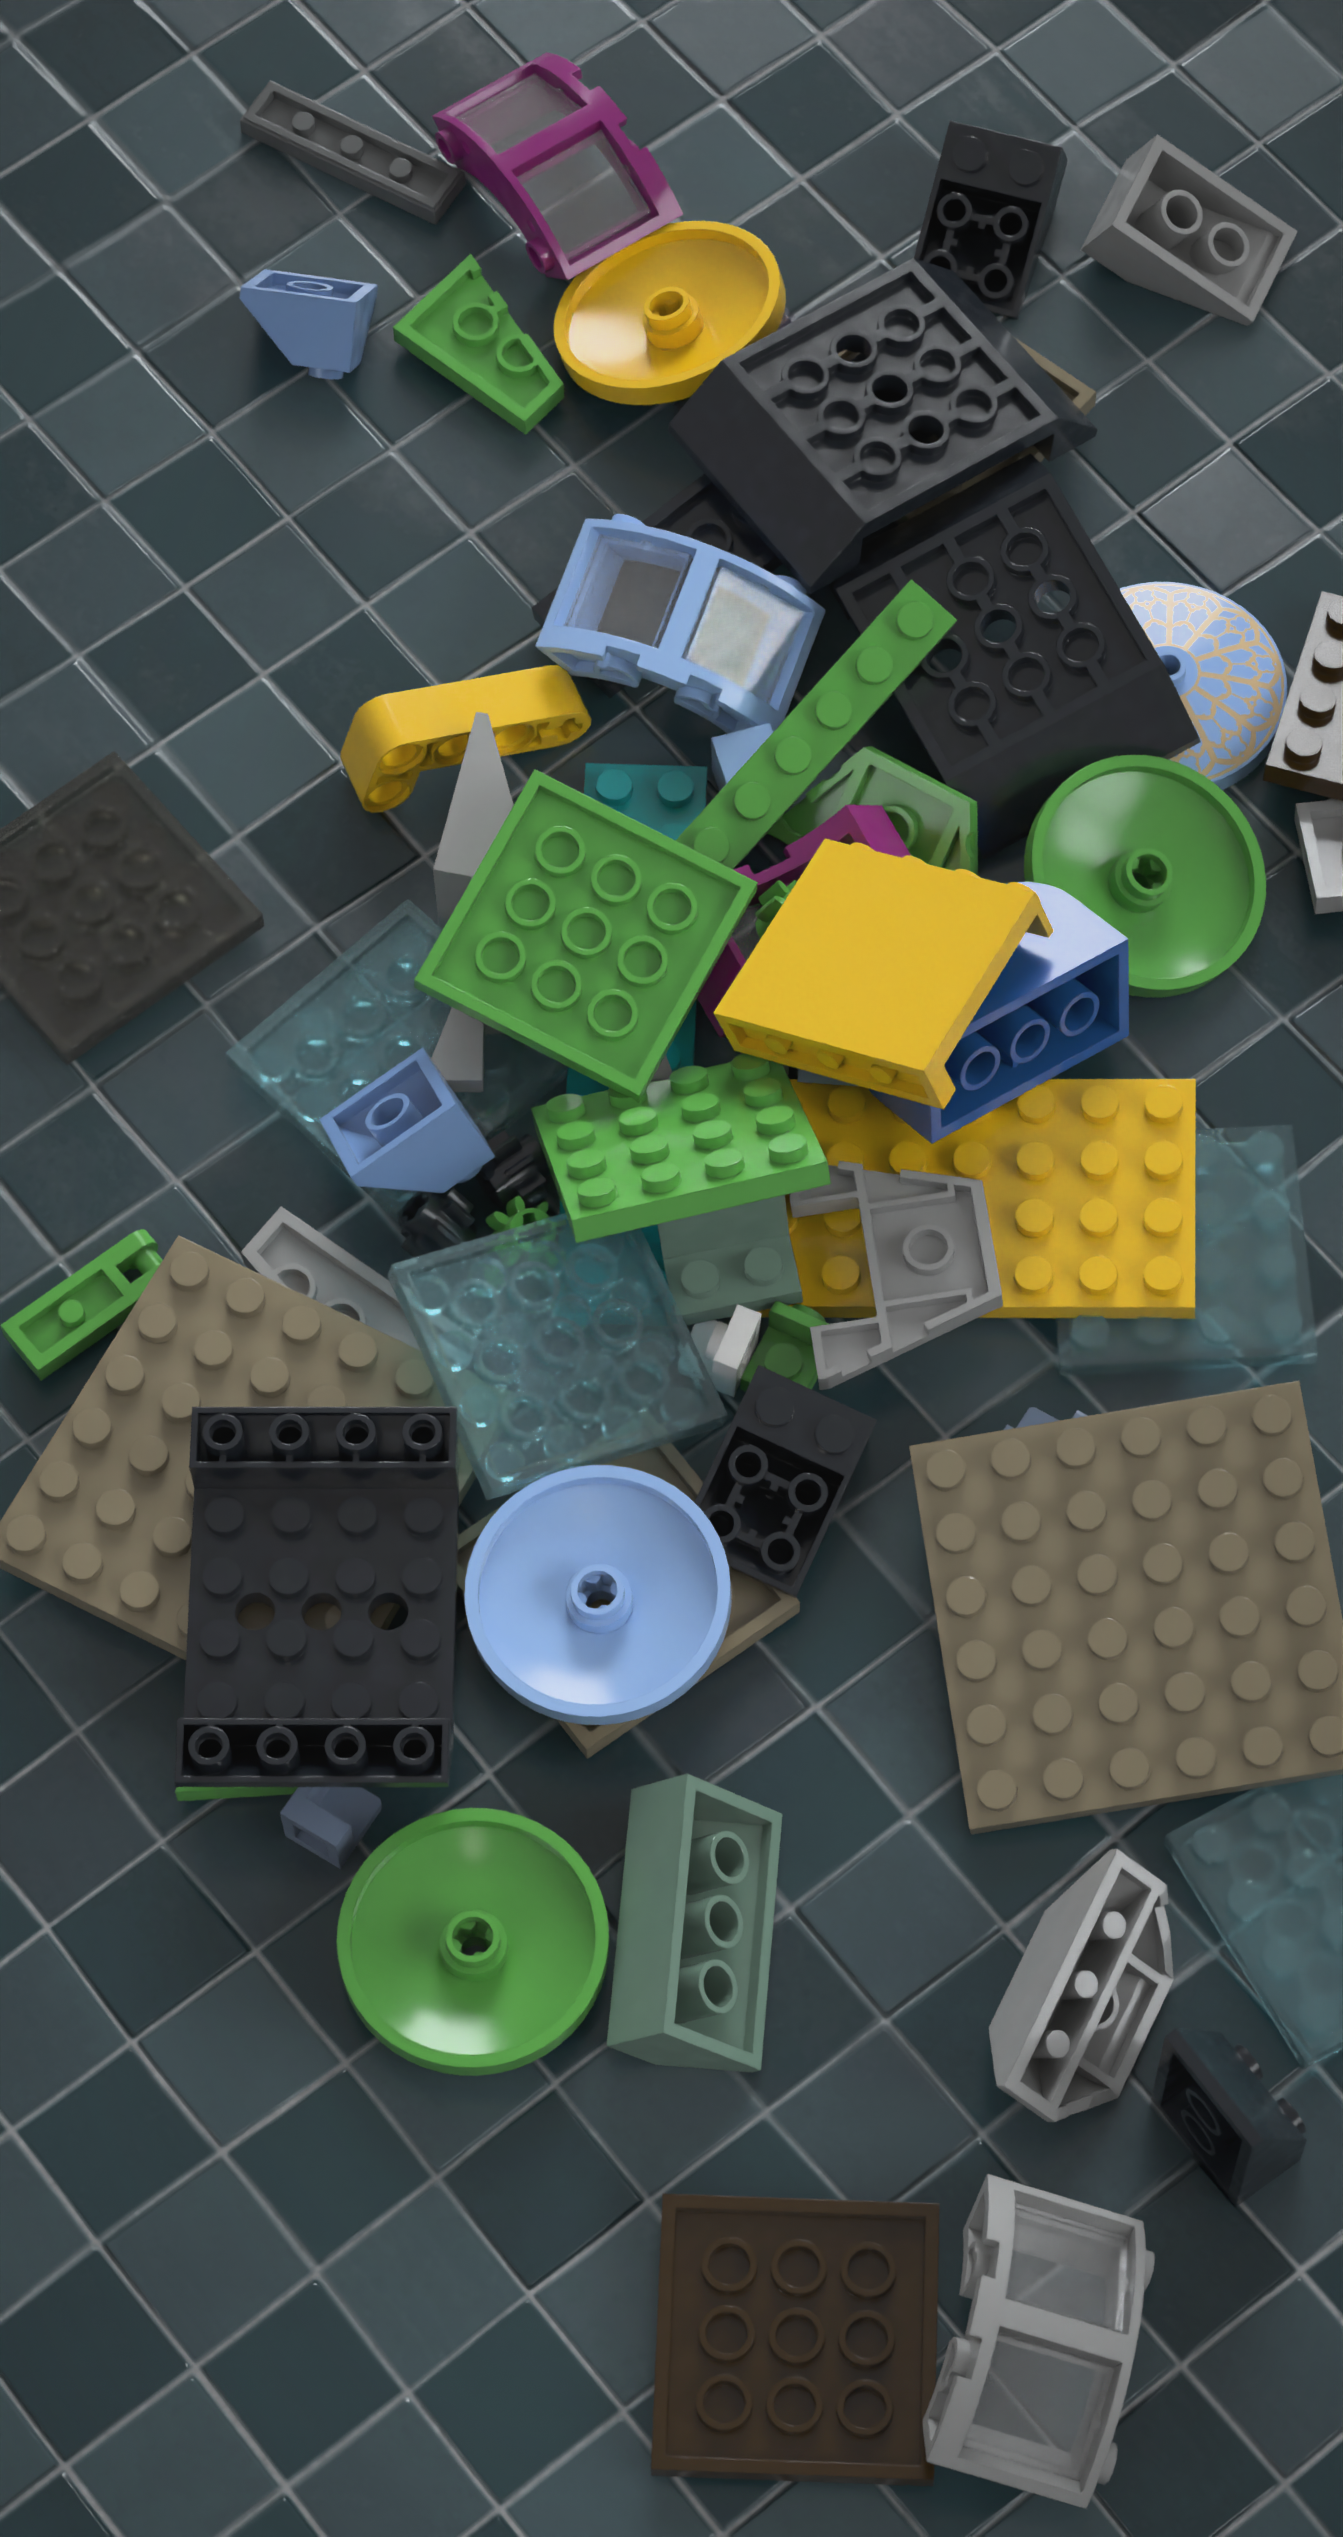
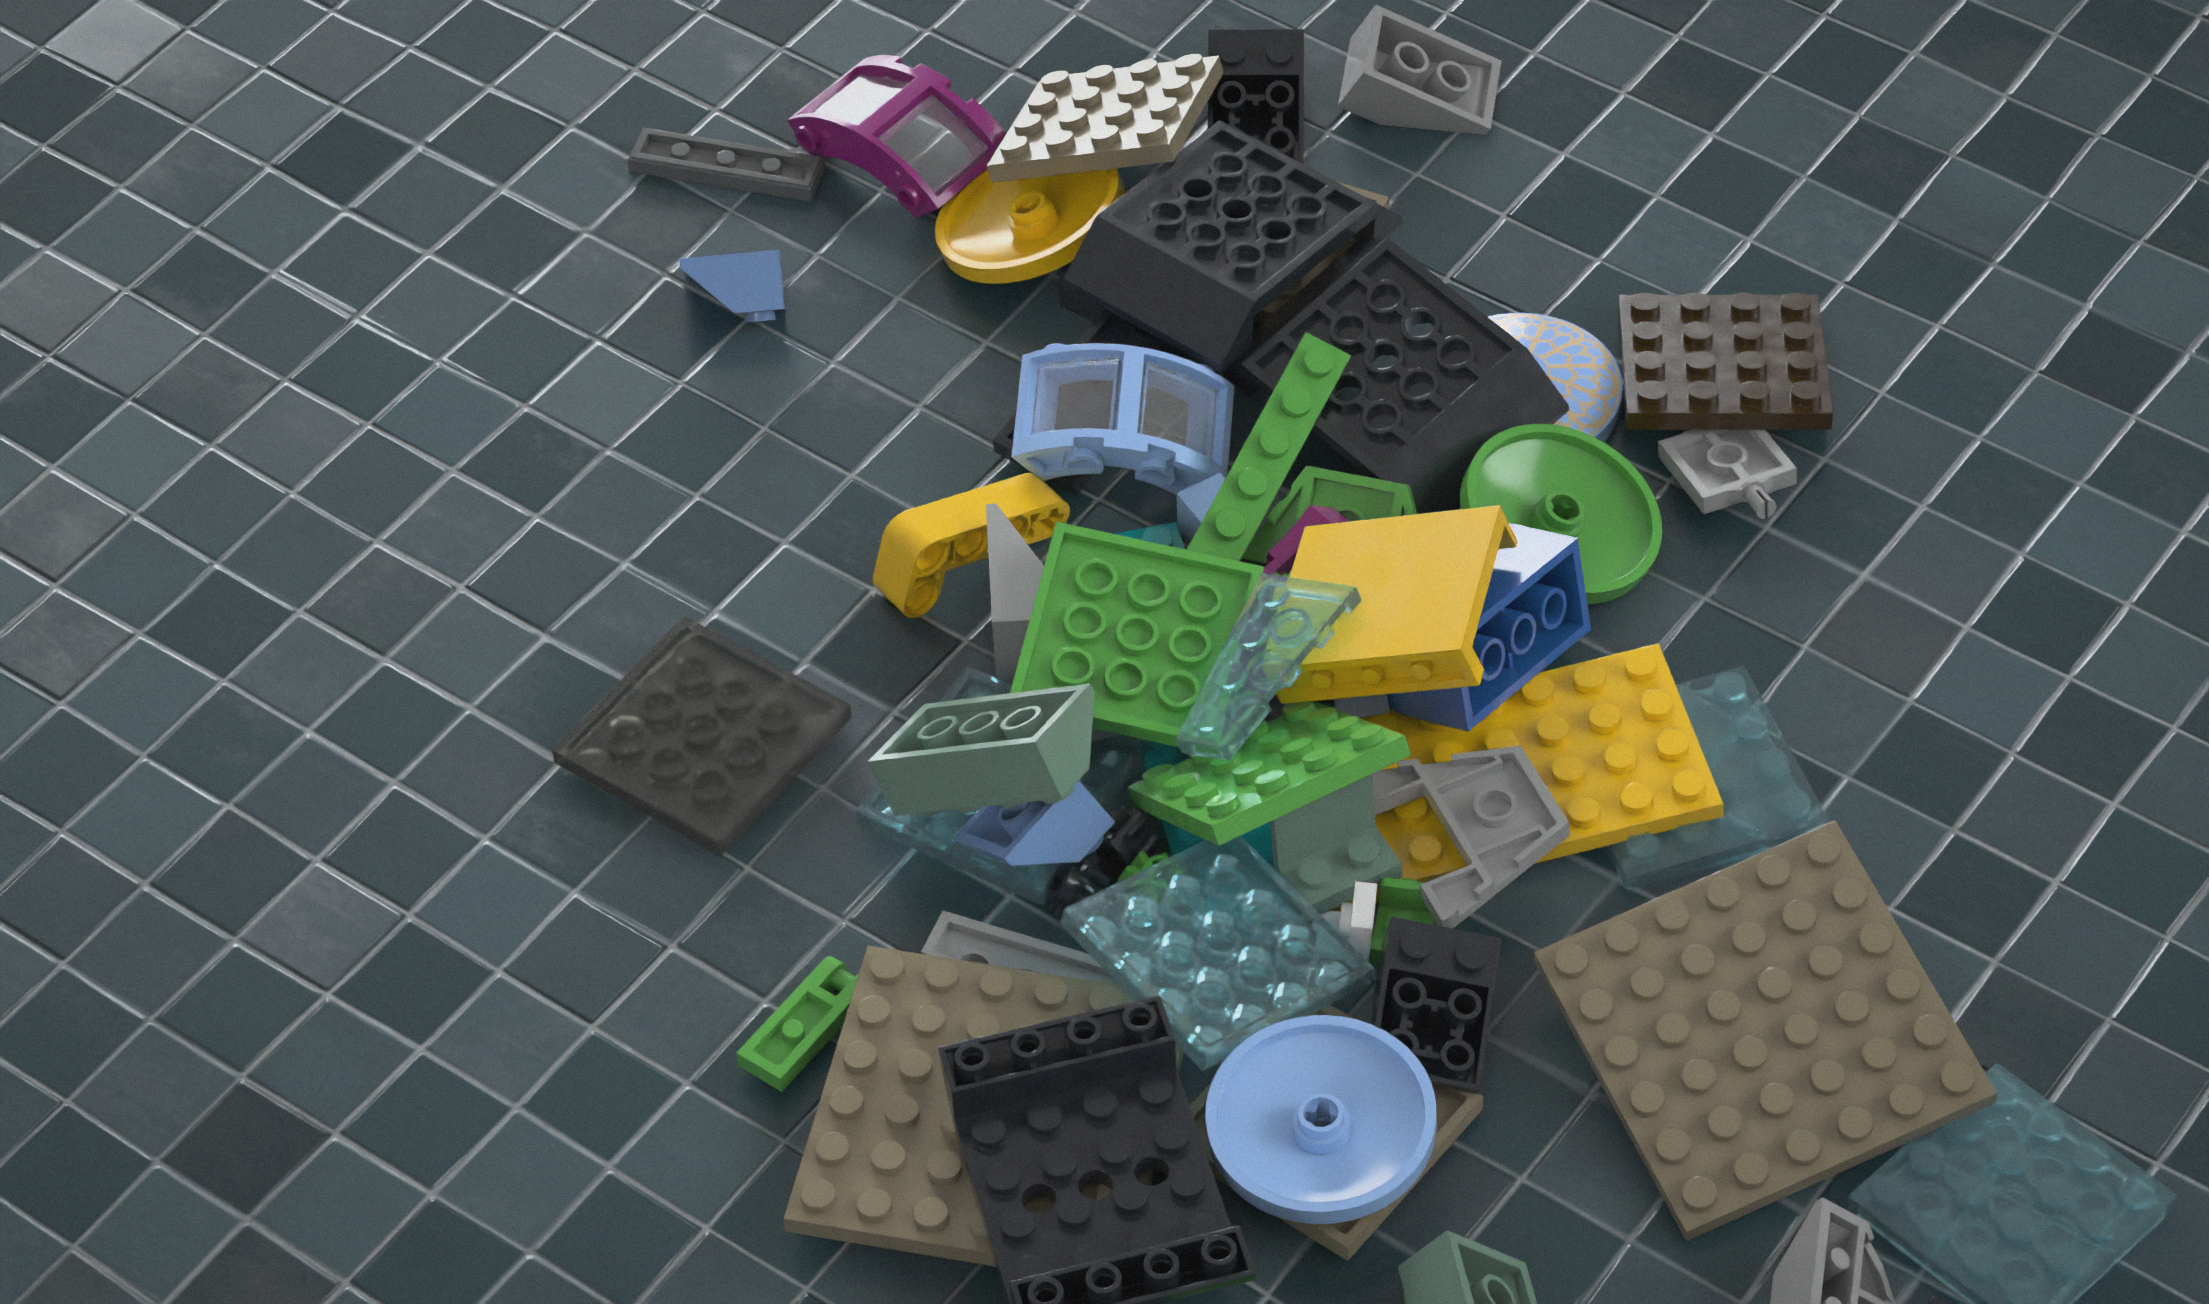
camera: 15 degrees left, 15 degrees down
bright green wing [393,254,564,435] -> none
none -> sand green slope [868,683,1095,817]
none -> dark tan plate [987,54,1224,183]
none -> clear light blue wing [1175,573,1362,761]

